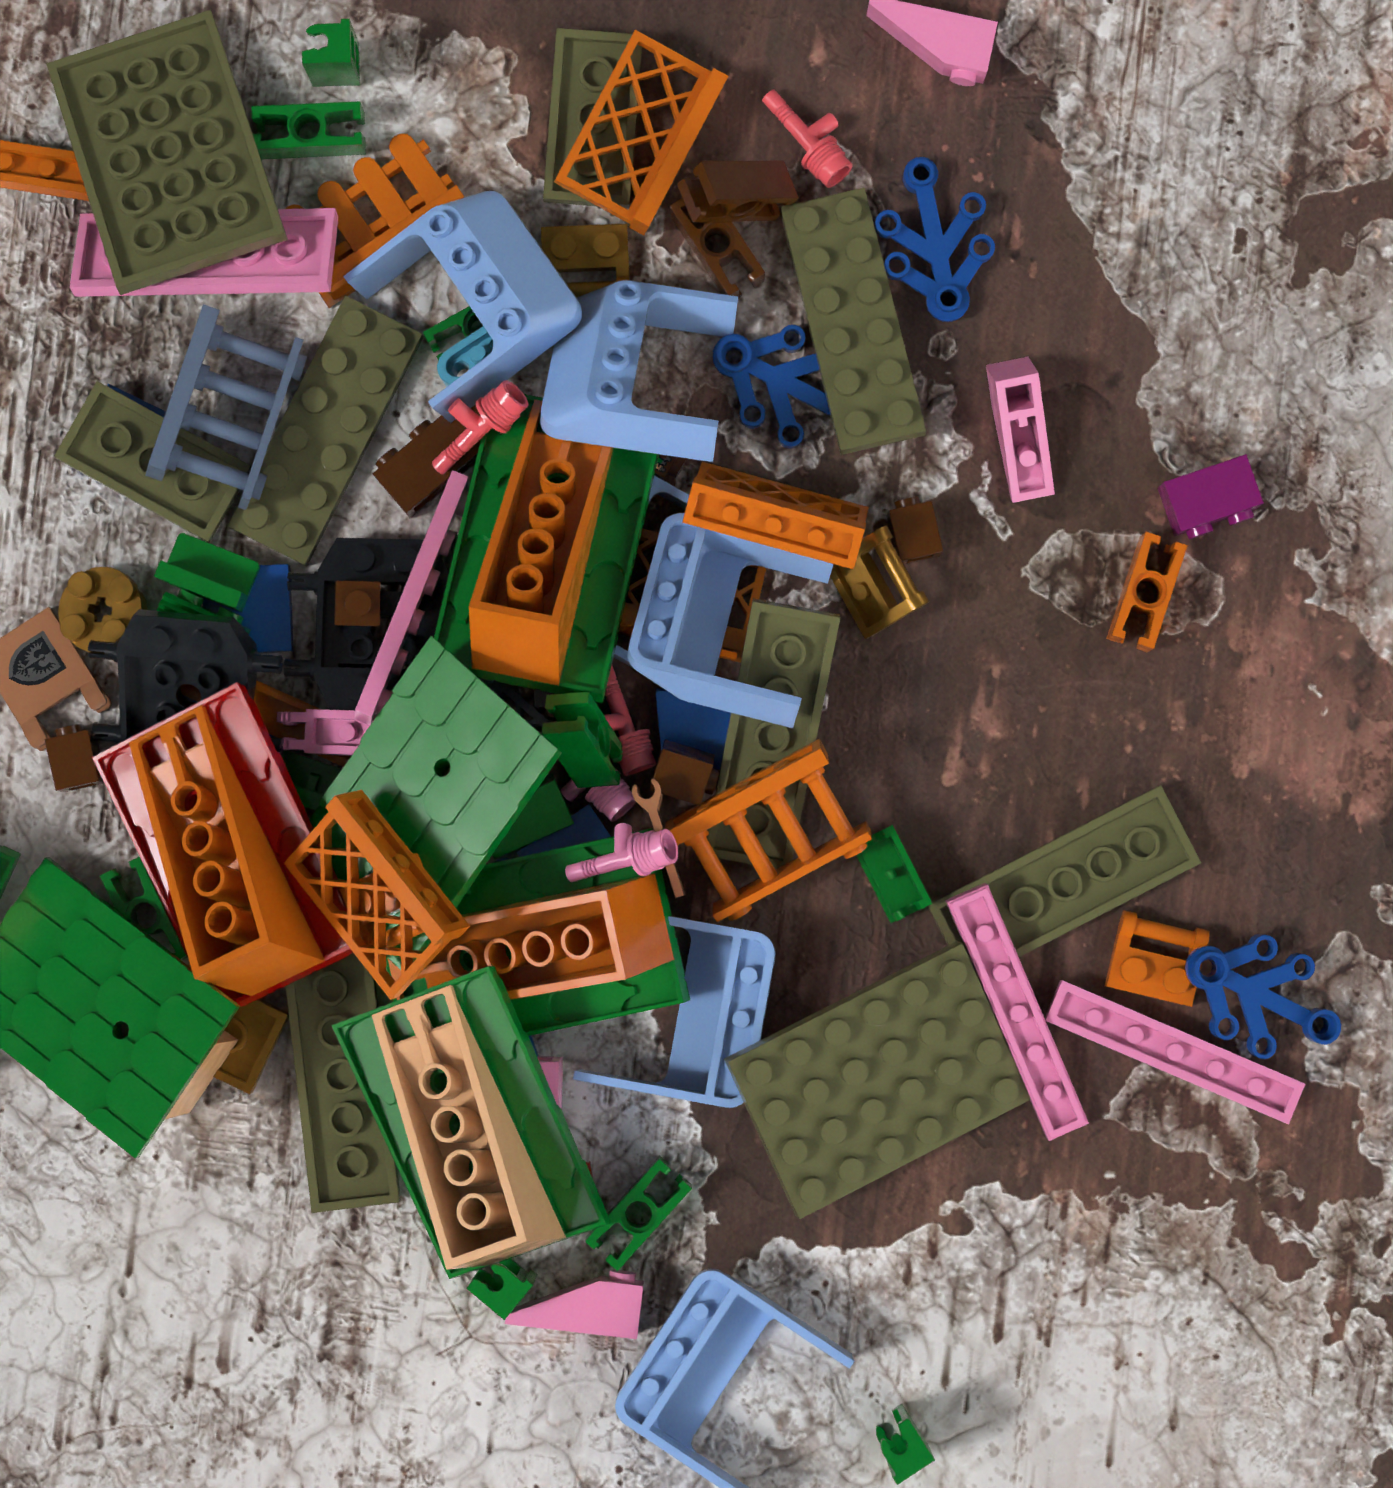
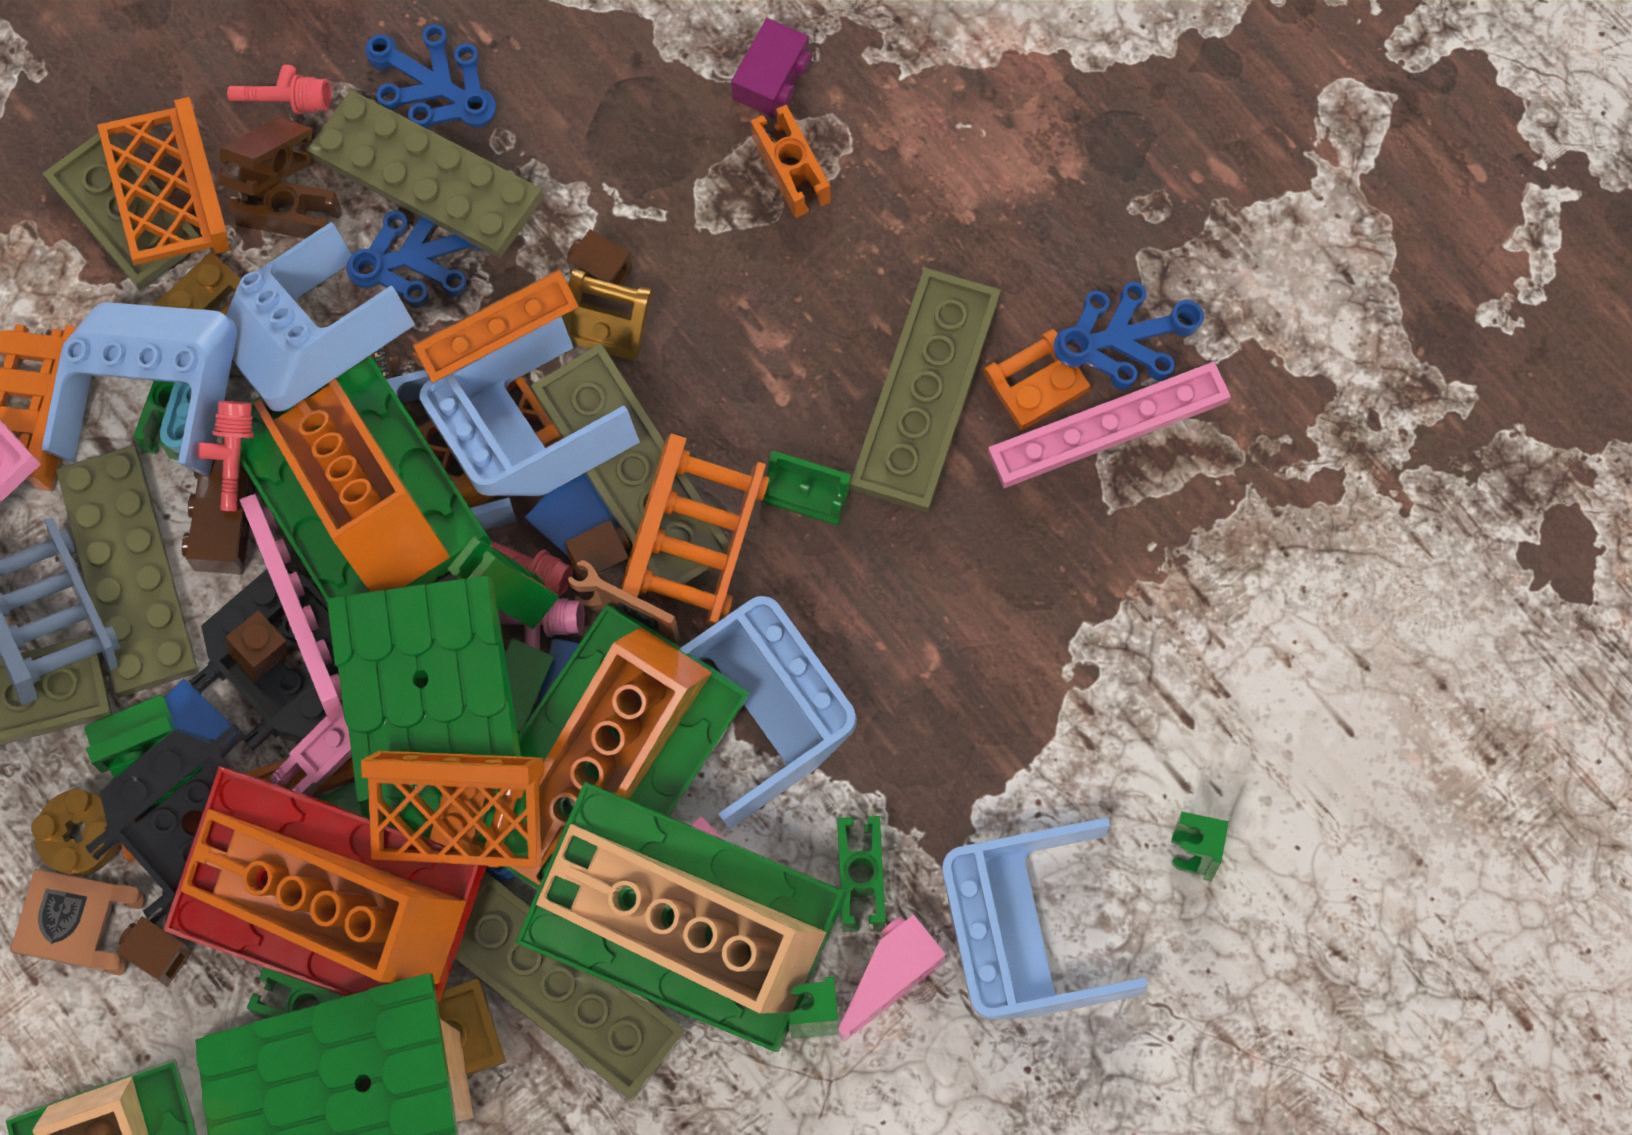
camera: 40 degrees left, 15 degrees down
bright pink piece [565,823,678,882] -> none
olive plate [724,941,1031,1219] -> none
bright pink tile [945,883,1089,1141] -> none
bright pink slope [986,357,1055,503] -> none

